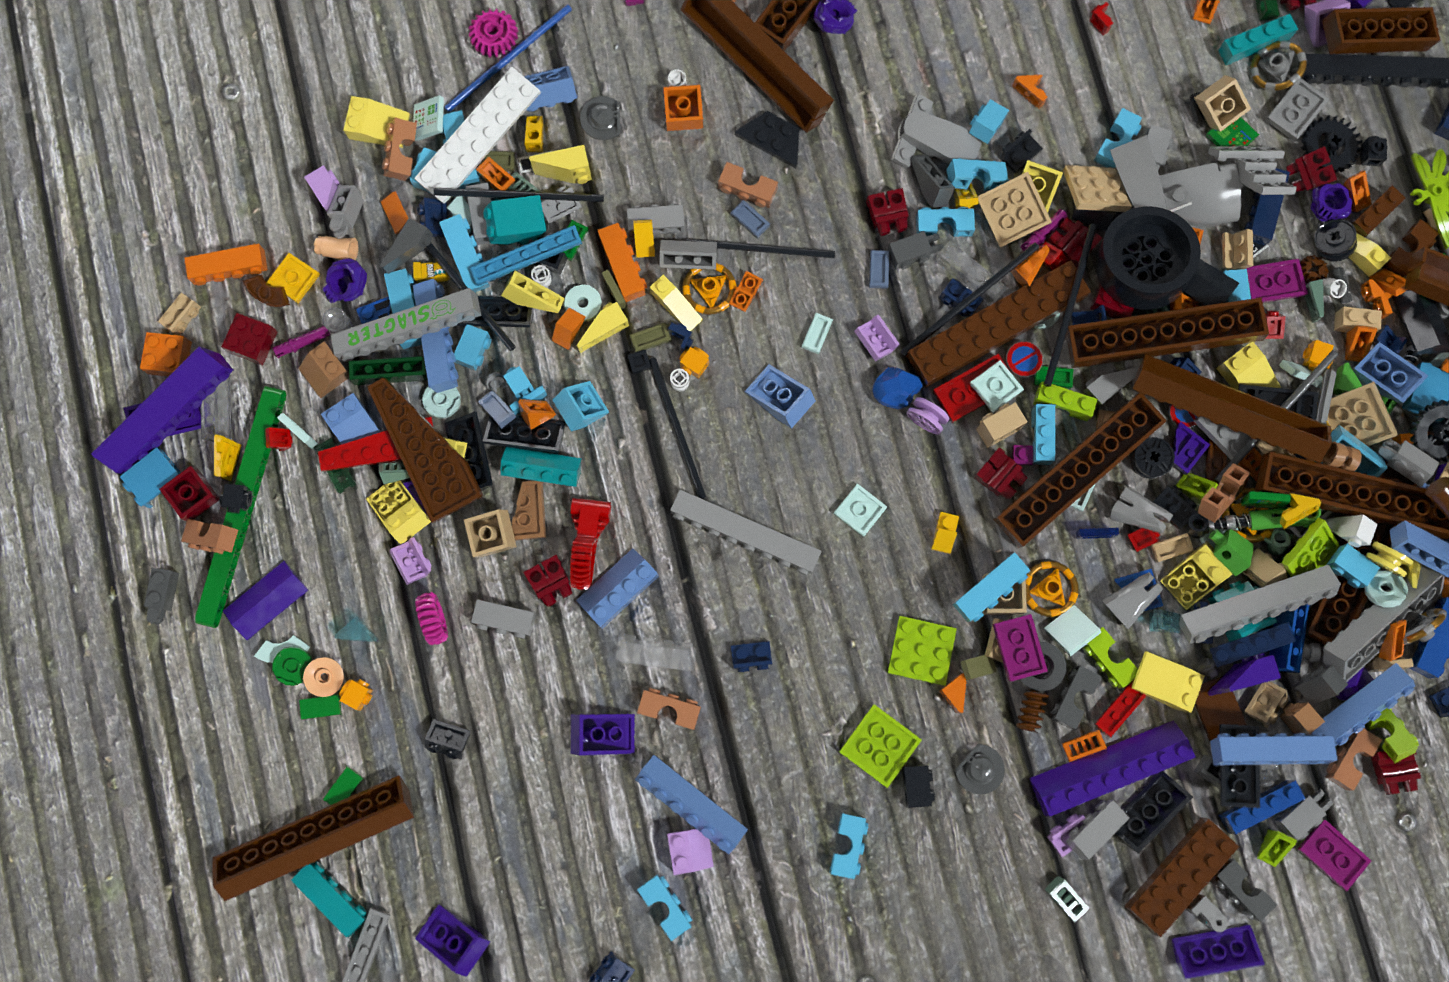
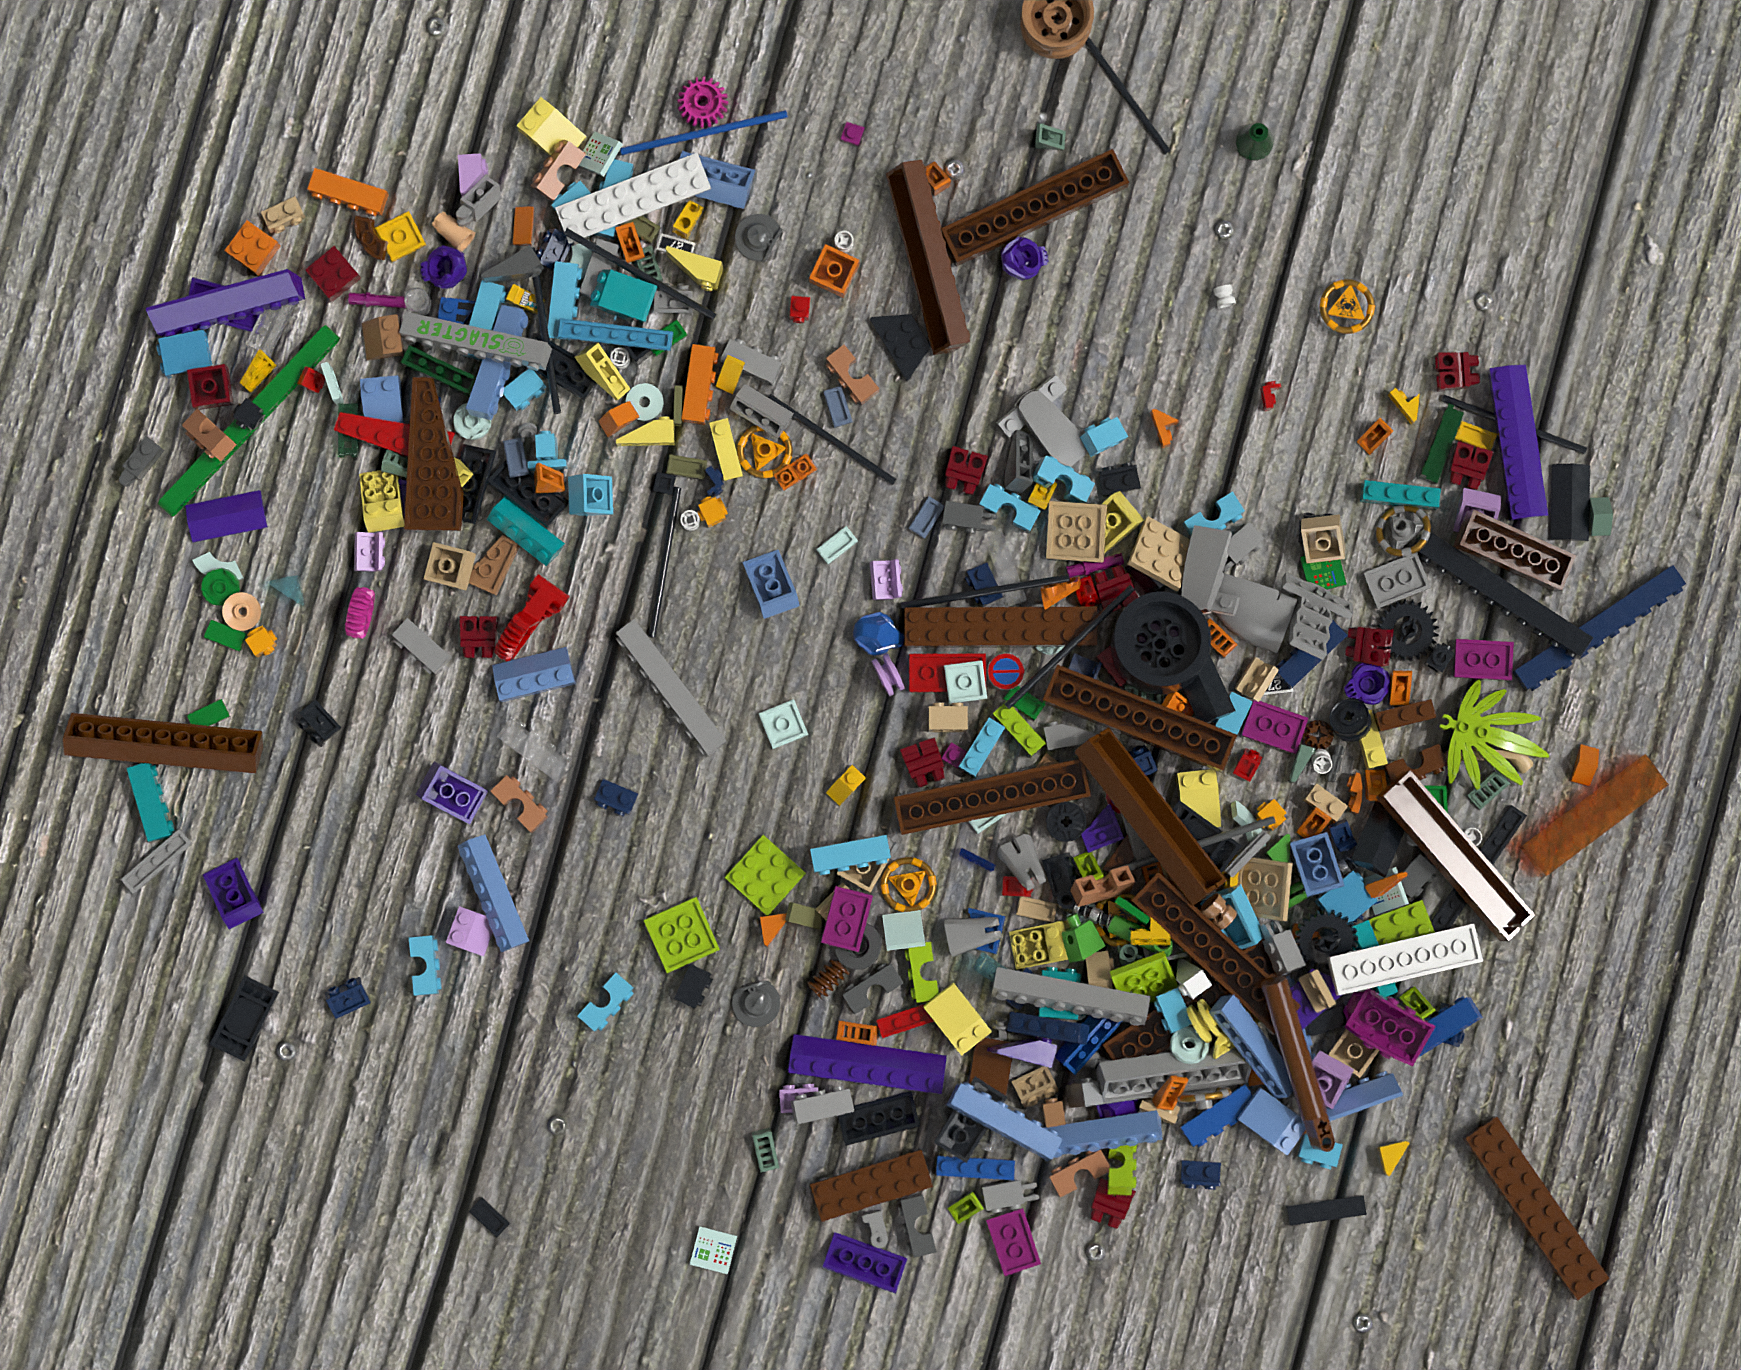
camera: 30 degrees right, 5 degrees up
none -> red bracket [789,296,810,323]
none -> magenta plate [1454,639,1514,681]

